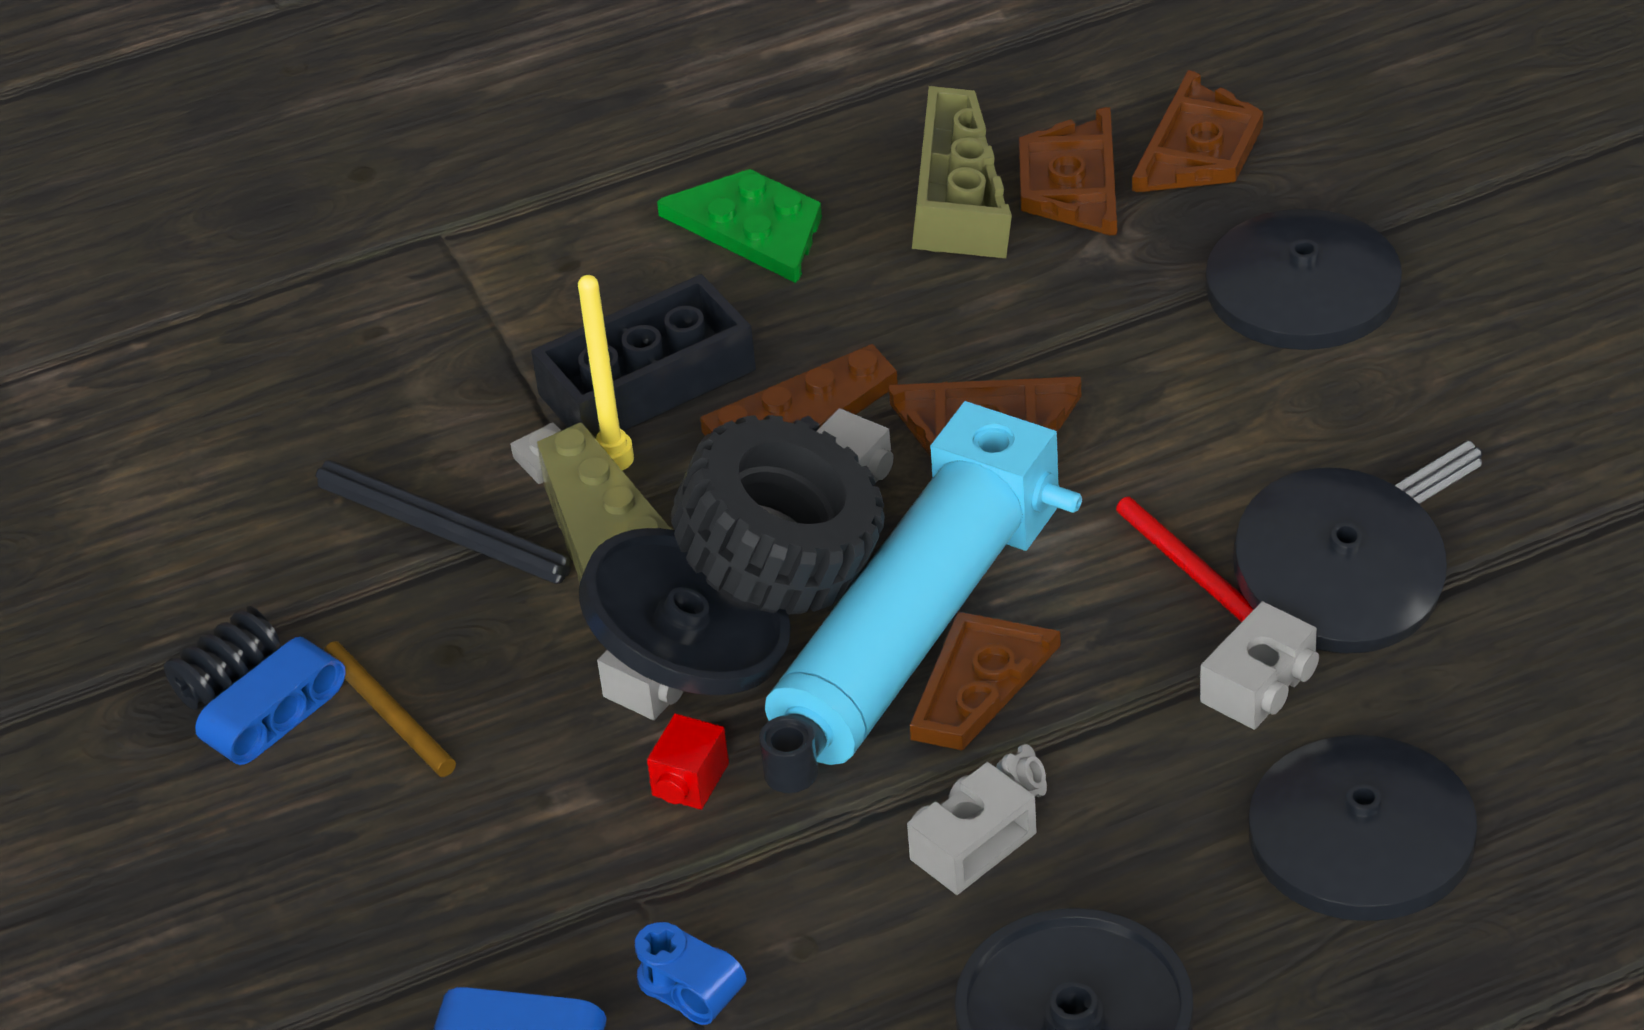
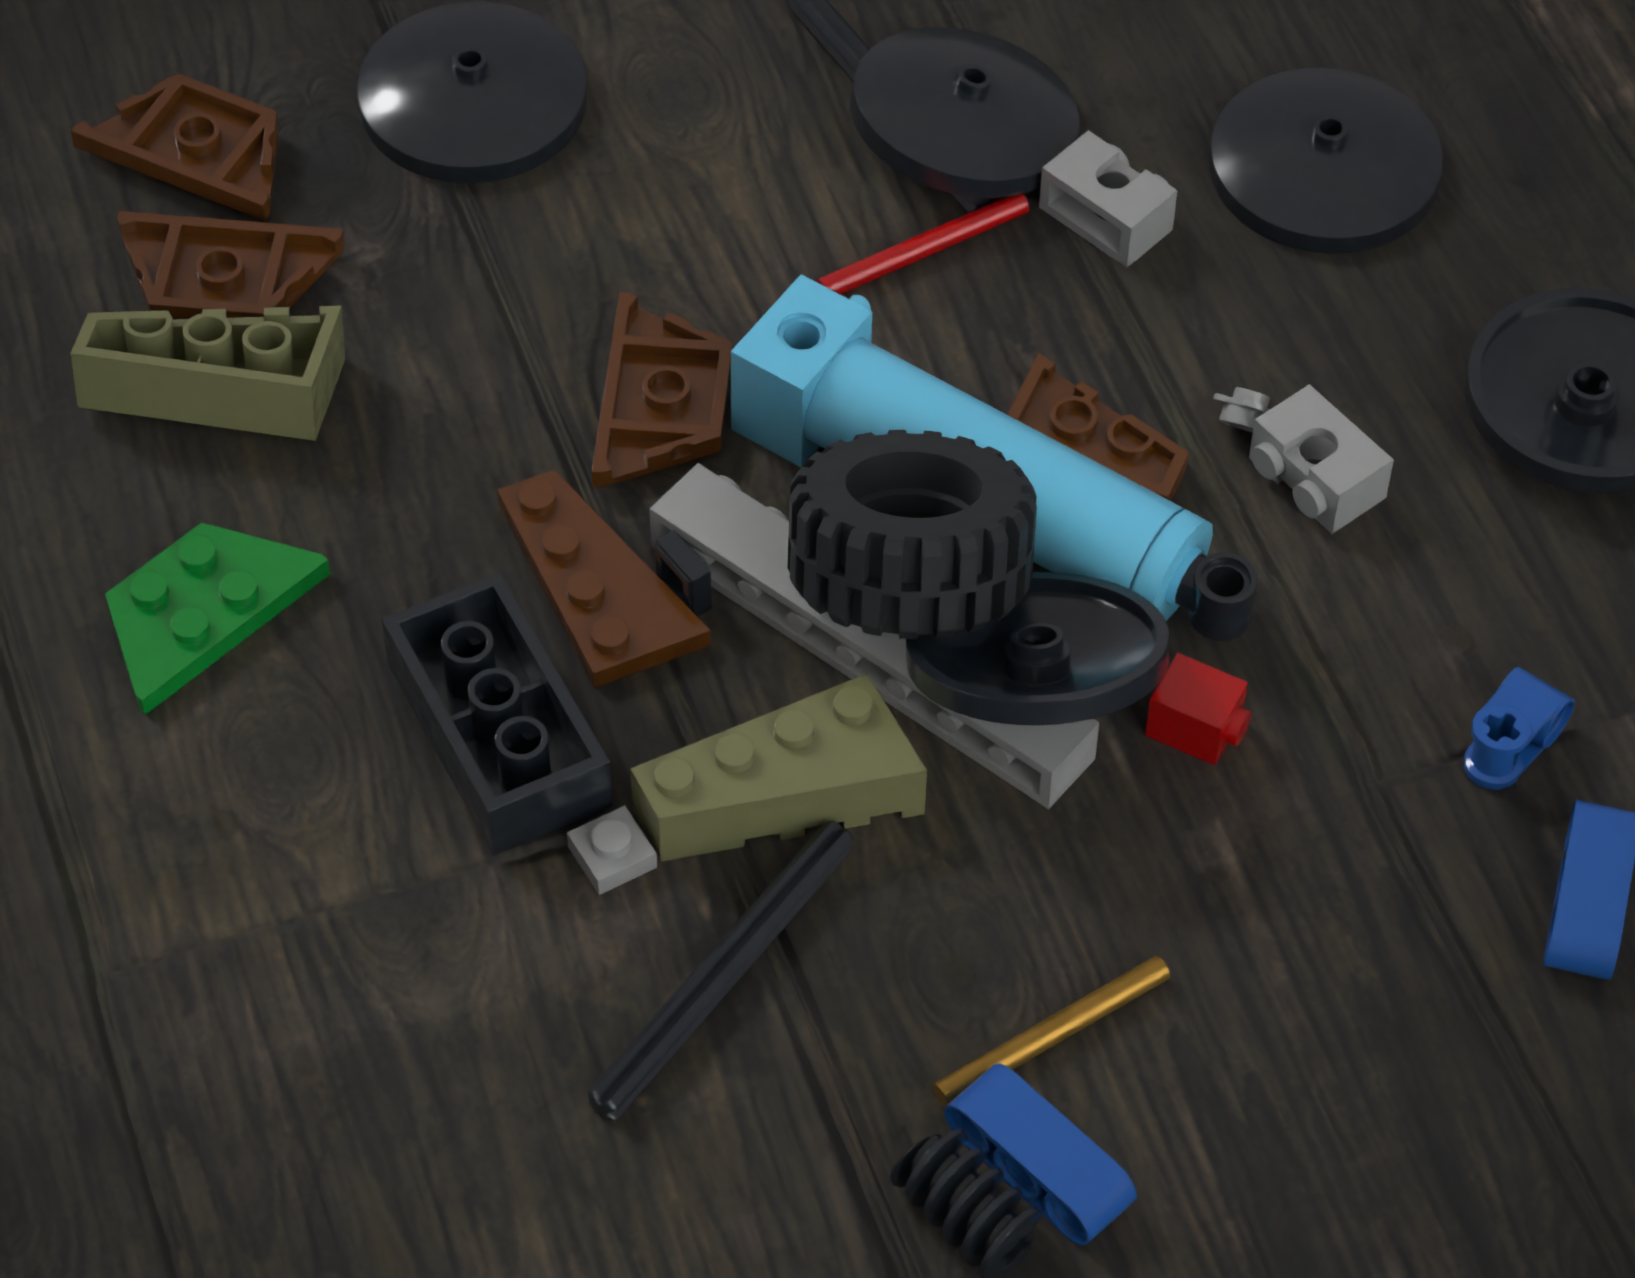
camera: 90 degrees left, 10 degrees up
light yellow piece [578,275,634,471] -> none

